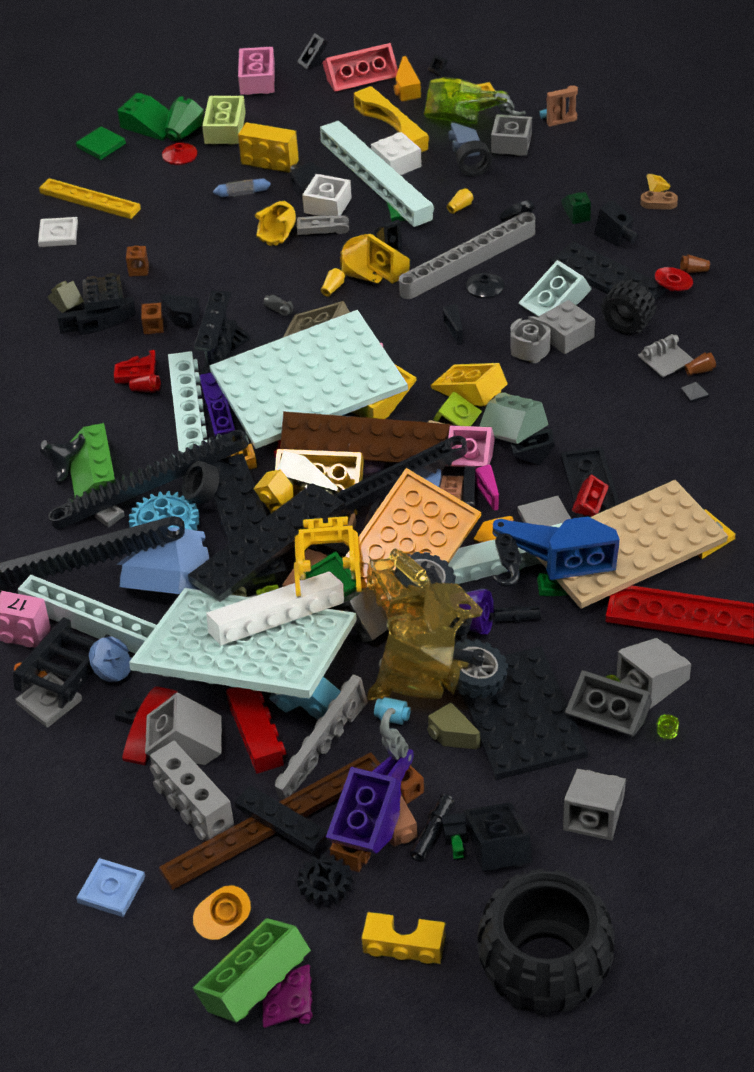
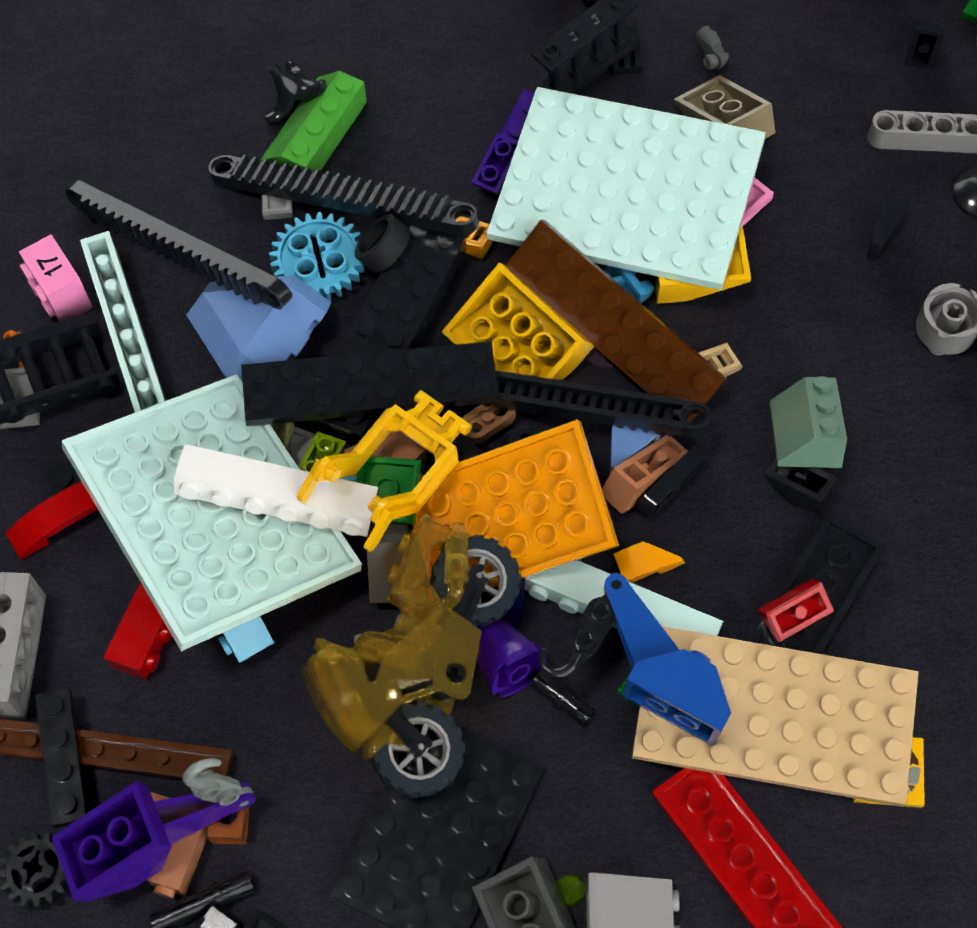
camera: 40 degrees right, 20 degrees up
medium blue tile [89,637,132,682] -> none
red wing [114,350,156,384] -> none
red cone [129,373,161,393] -> none
light grey slope [145,692,222,765] -> none
light aqua brick [168,351,208,478] -> none
yellow slope [254,469,293,513] -> none
light grey wing [275,674,368,800] -> none
slope [277,450,340,495] -> none
yellow cone [321,268,345,297] -> none
yellow piece [340,234,383,283] -> none
yellow slope [367,234,410,284] -> none
medium azure brick [374,697,411,725] -> none
olive slope [427,703,480,750] -> none
yellow slope [431,363,507,407] -> none
lime piece [433,392,482,427] -> none
bright pink slope [446,426,495,468] -> none
dark pink slope [475,464,499,511] -> none
light grey tile [518,496,571,526] -> none

